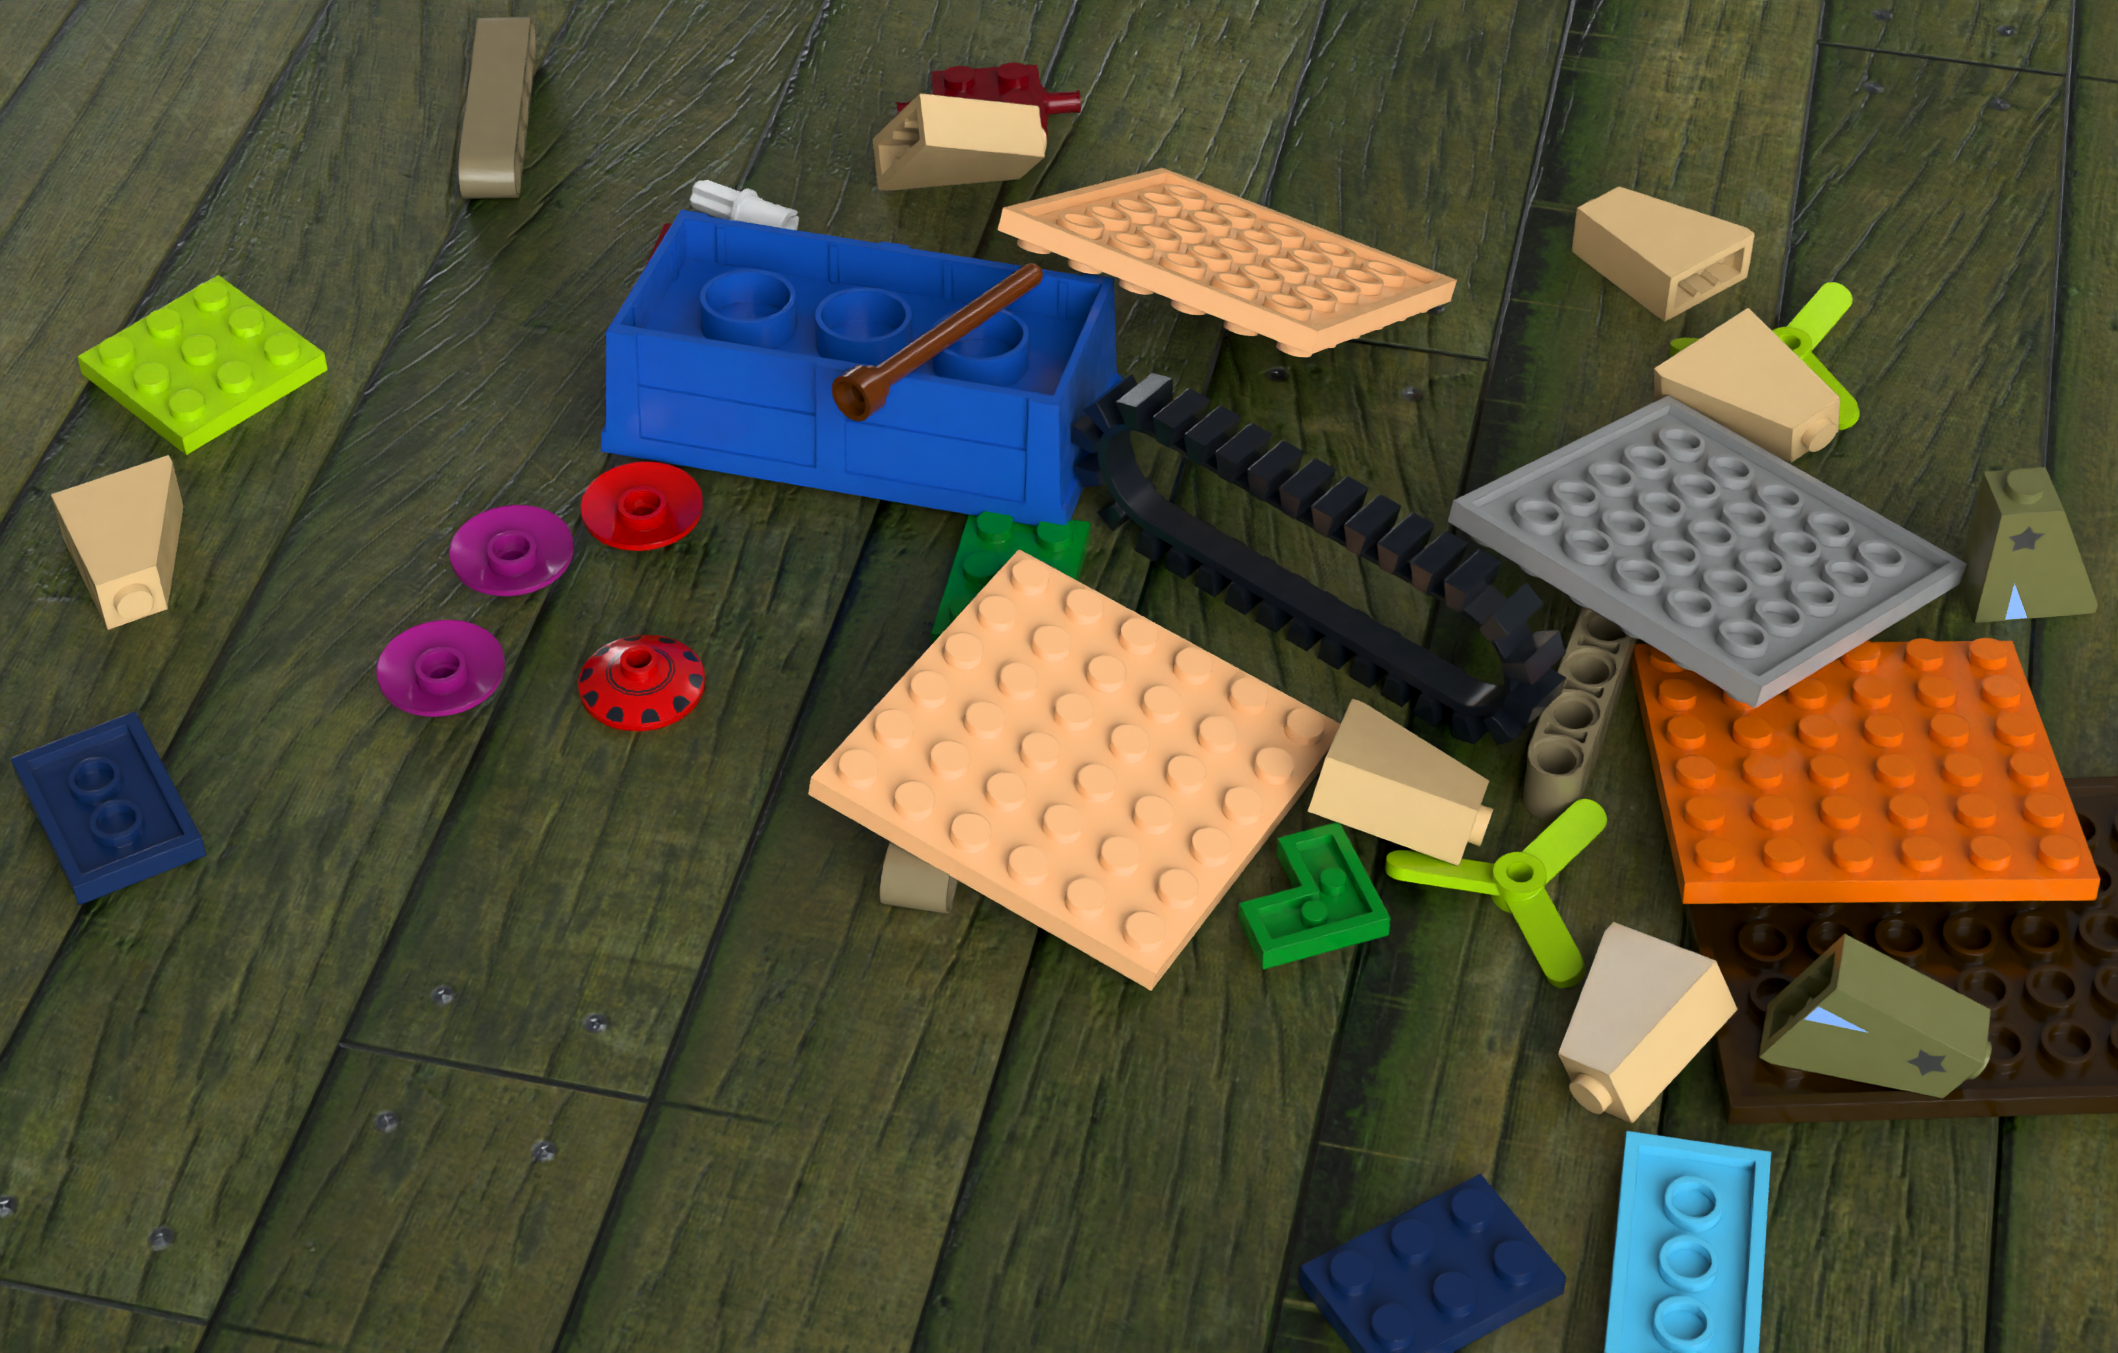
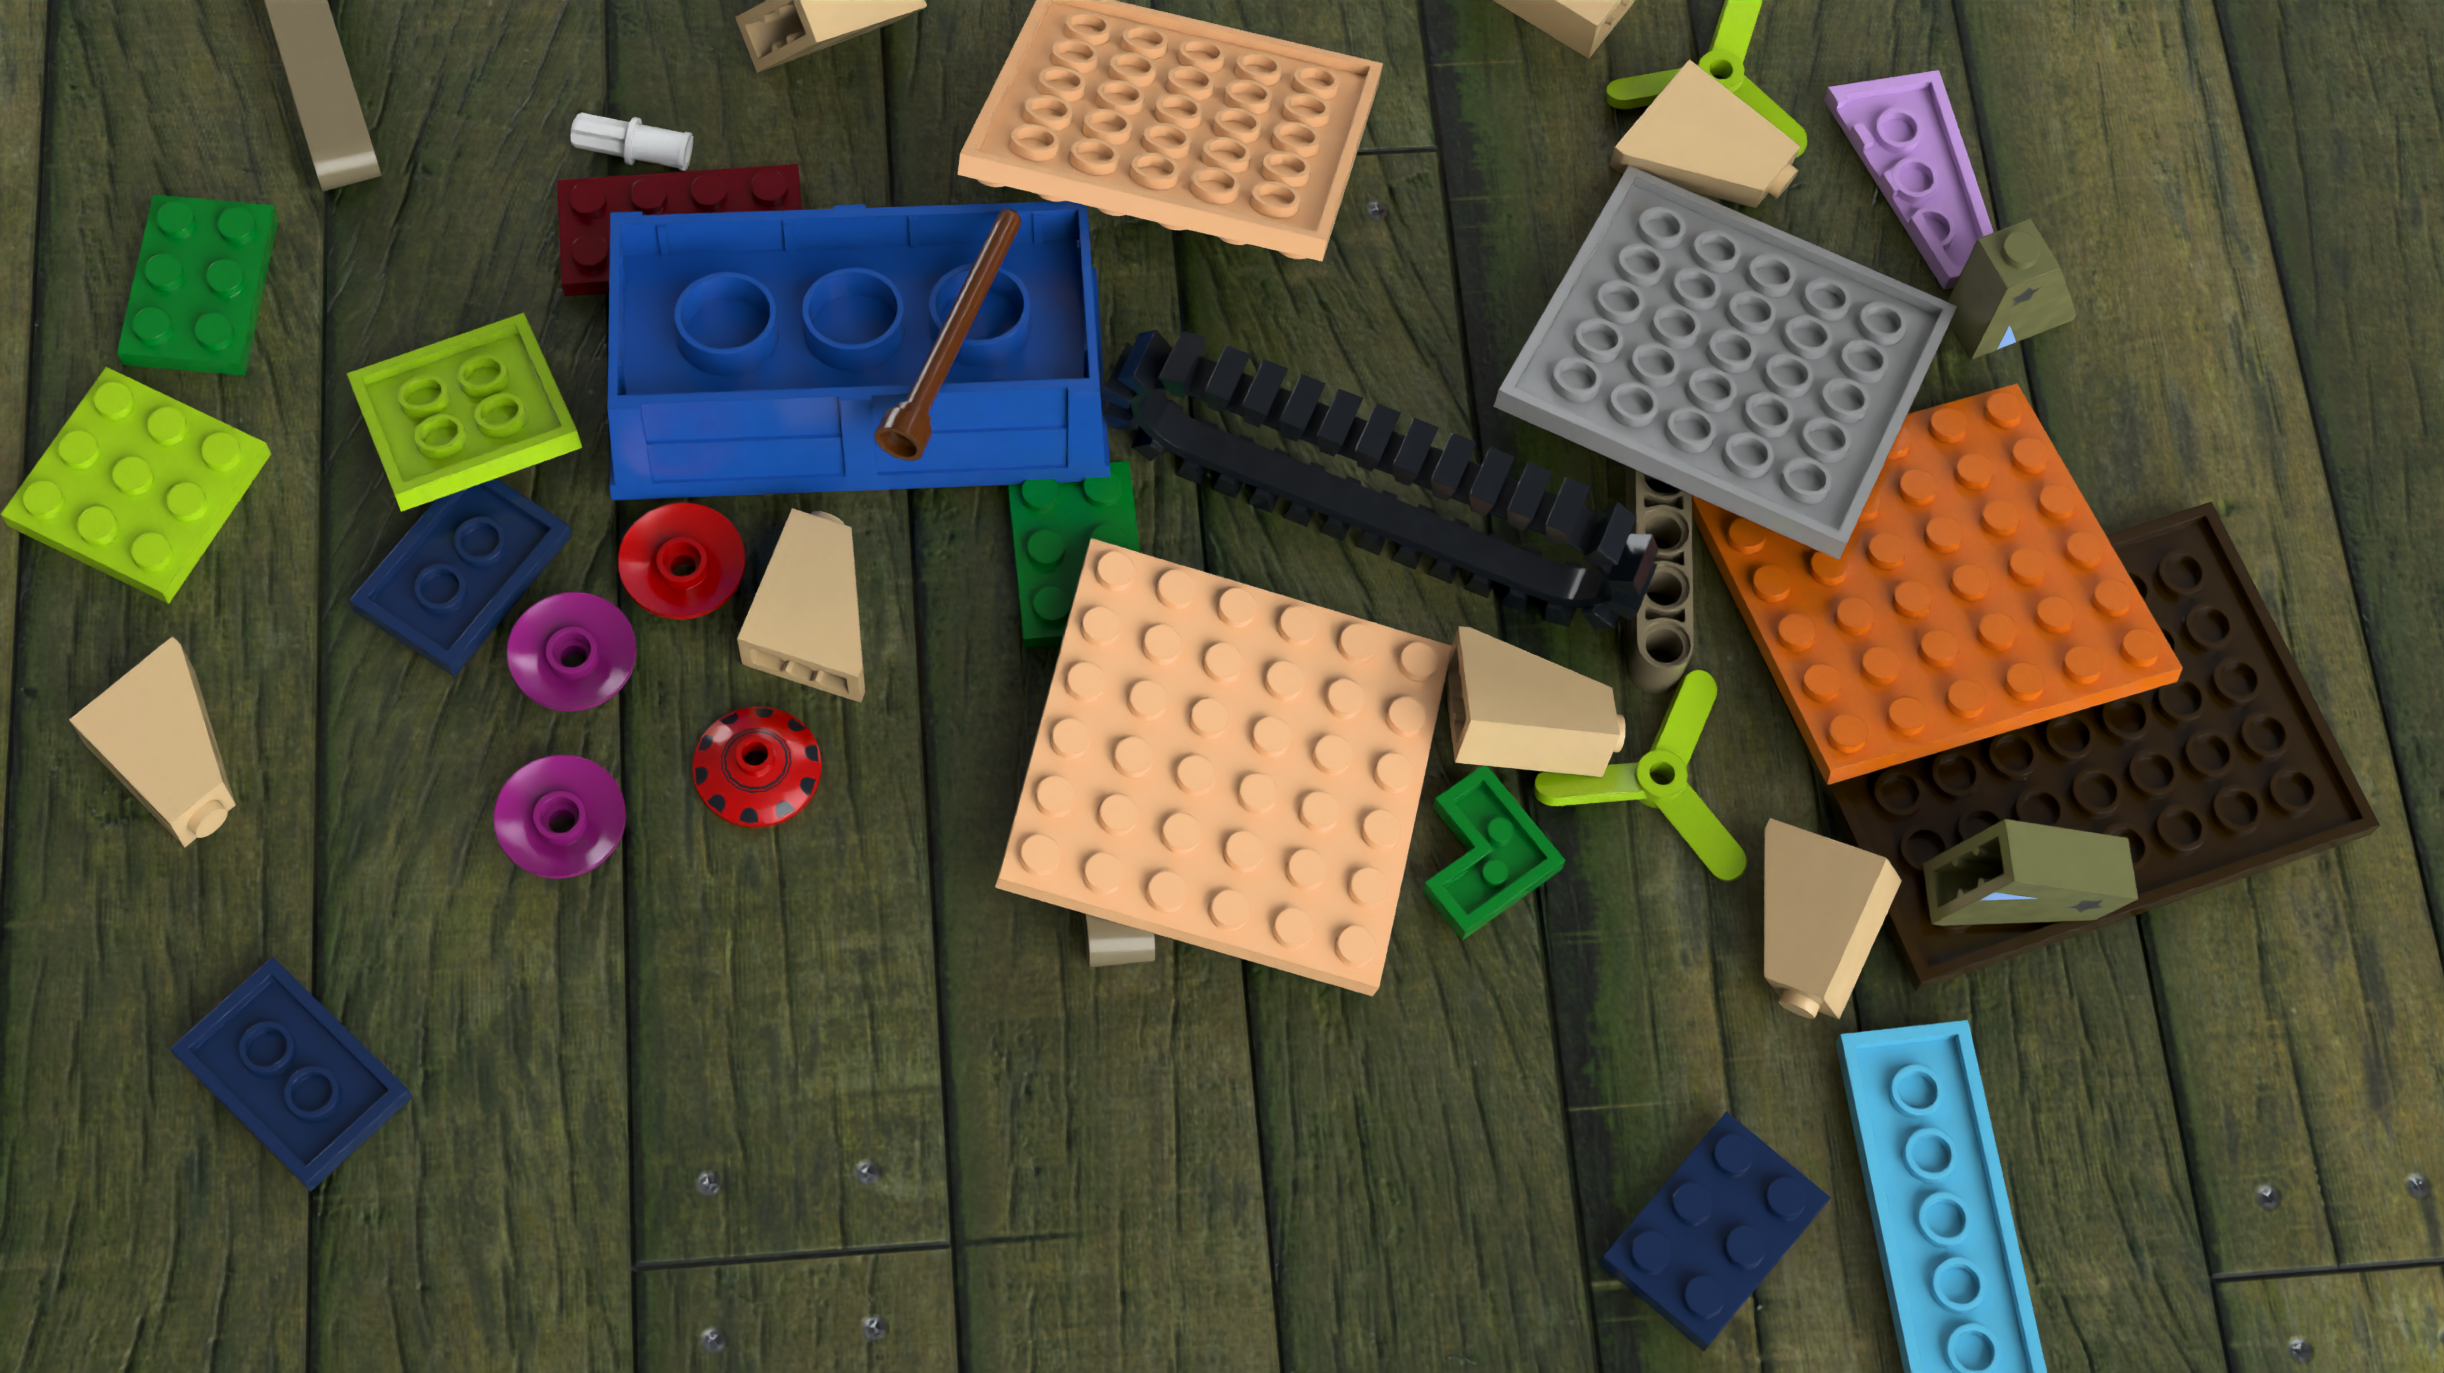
camera: 25 degrees left, 20 degrees up
none -> green plate [117,194,279,376]
none -> lime plate [347,313,582,512]
none -> dark blue plate [349,478,572,677]
none -> tan slope [737,508,865,703]
none -> lavender wing [1823,70,1994,290]

